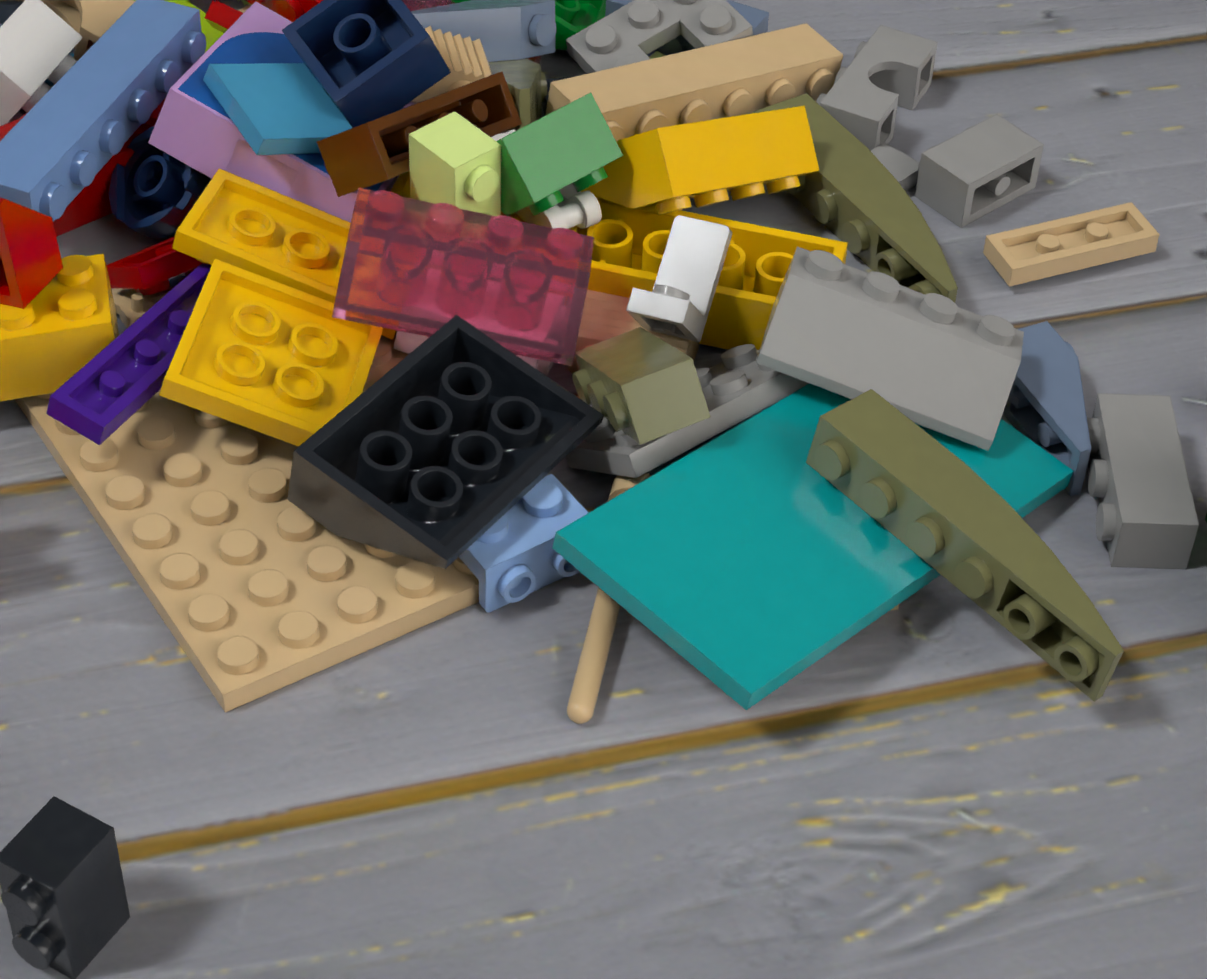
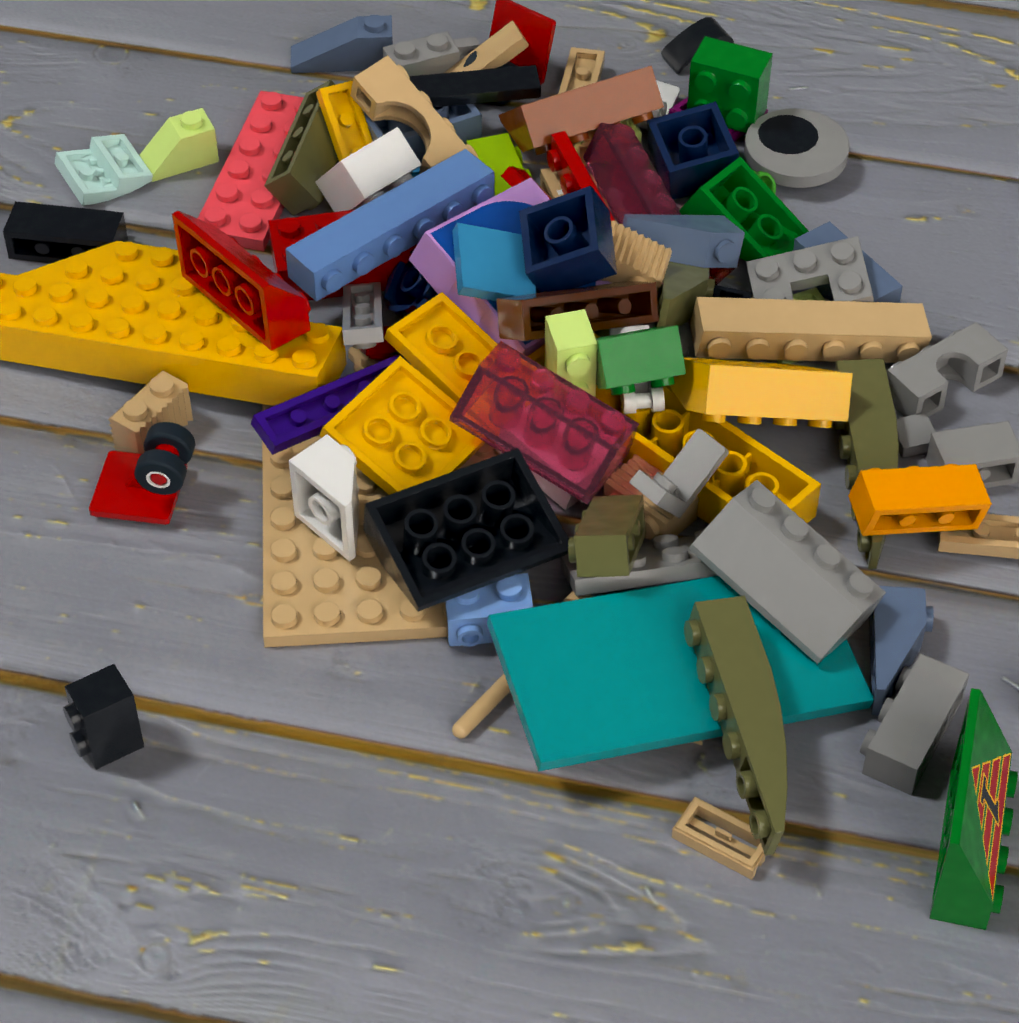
camera: 30 degrees right, 5 degrees up
none -> white slope [289,434,359,562]
none -> light grey plate [342,282,384,349]
none -> tan tile [671,797,765,880]
none -> light orange brick [848,464,992,536]

